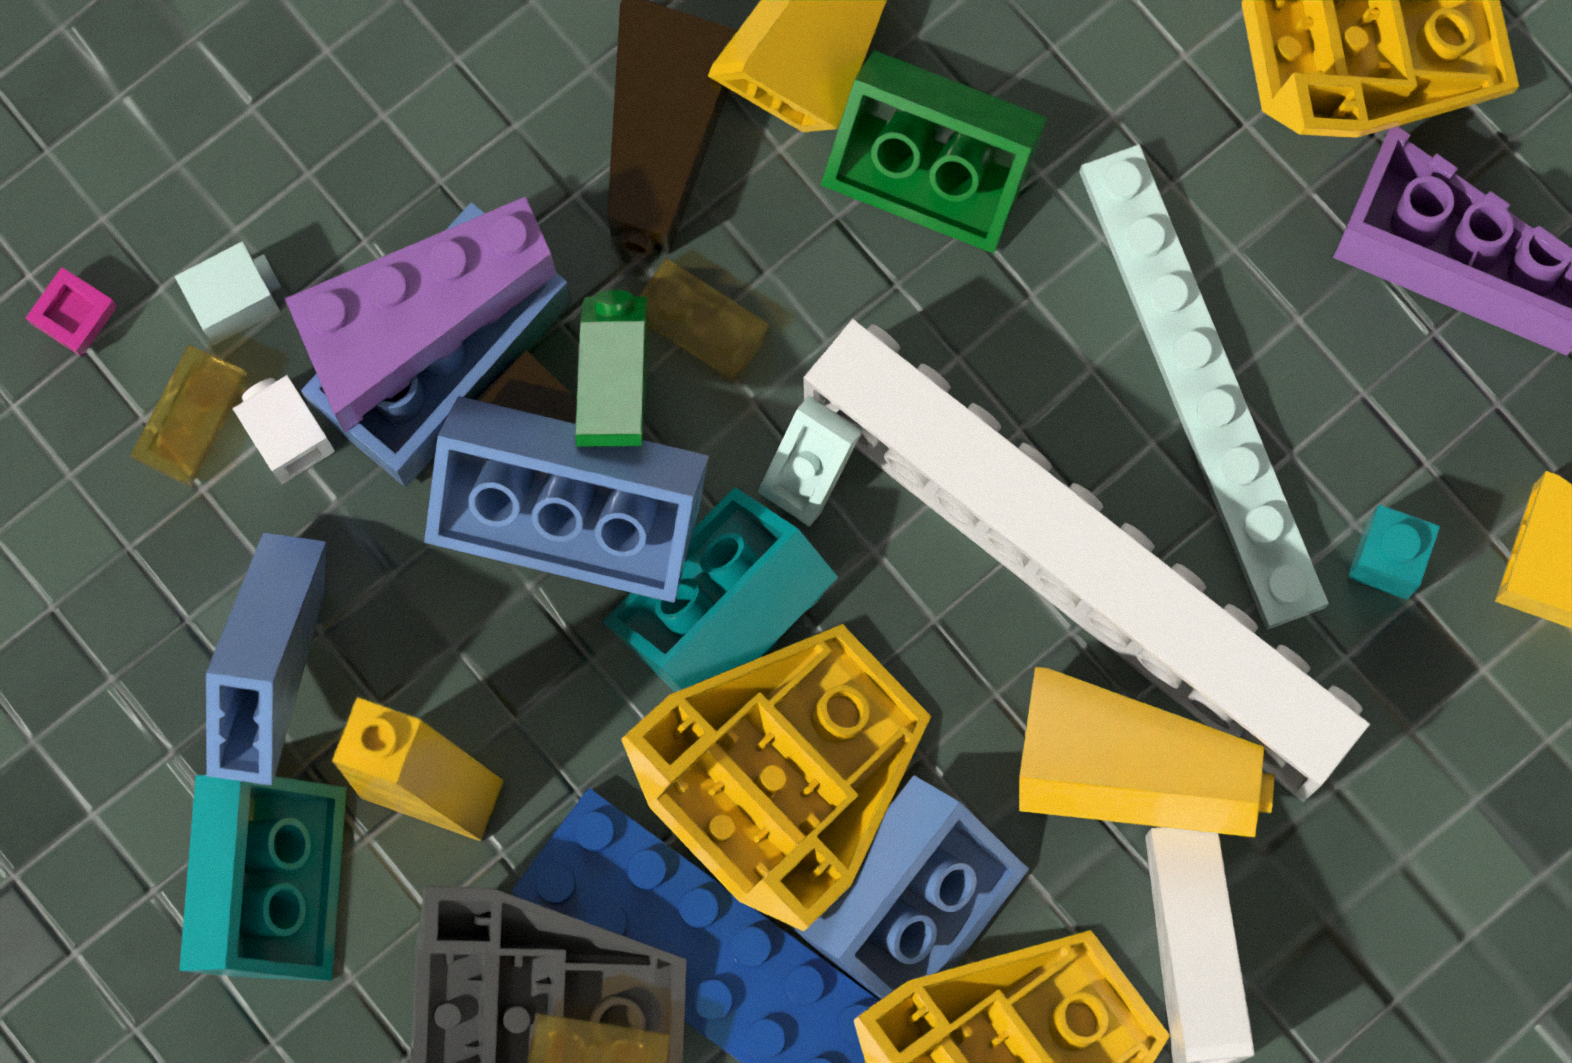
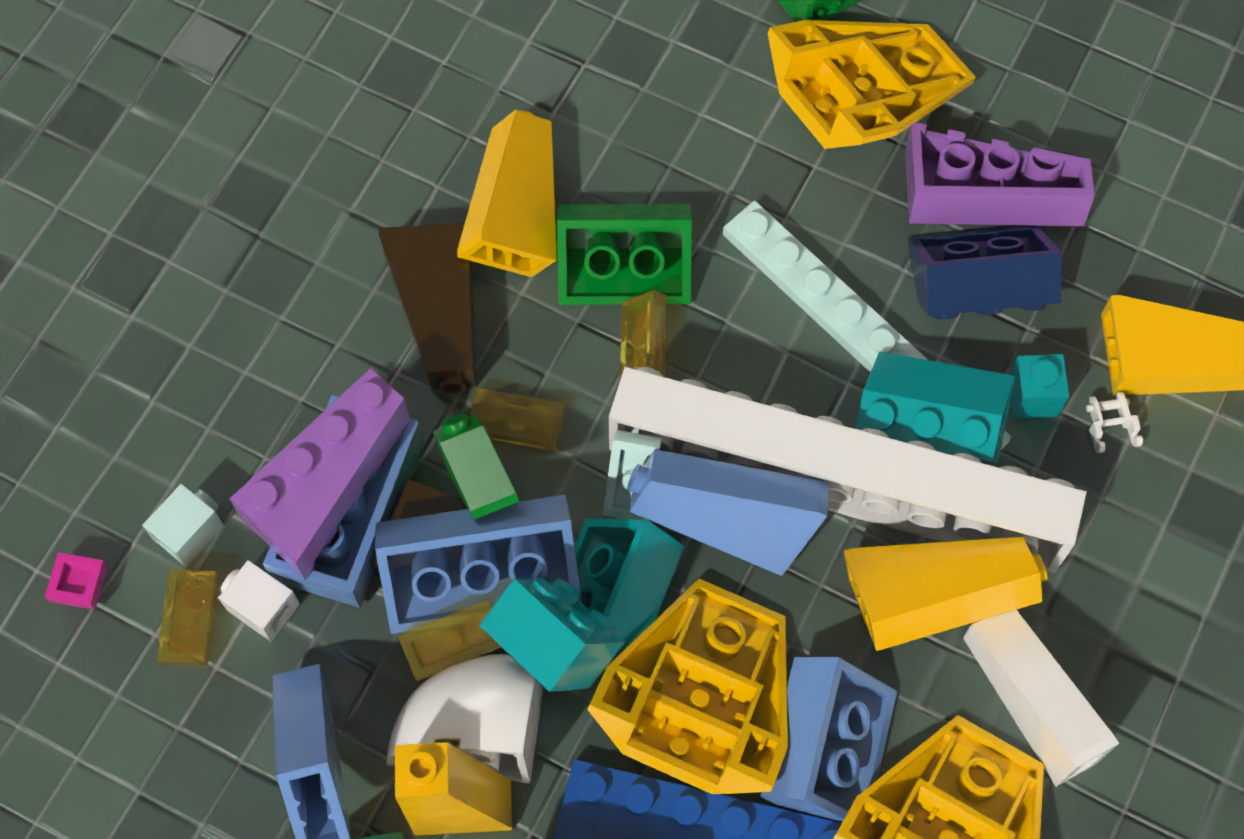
camera: 25 degrees left, 10 degrees down
none -> white brick [386,654,544,784]
none -> clear yellow plate [398,598,501,681]
none -> teal brick [479,577,625,692]
none -> clear yellow plate [620,290,666,380]
none -> medium blue slope [627,449,829,576]
none -> teal slope [855,351,1016,467]
none -> dark blue slope [908,225,1061,320]
none -> white piece [1086,392,1143,453]

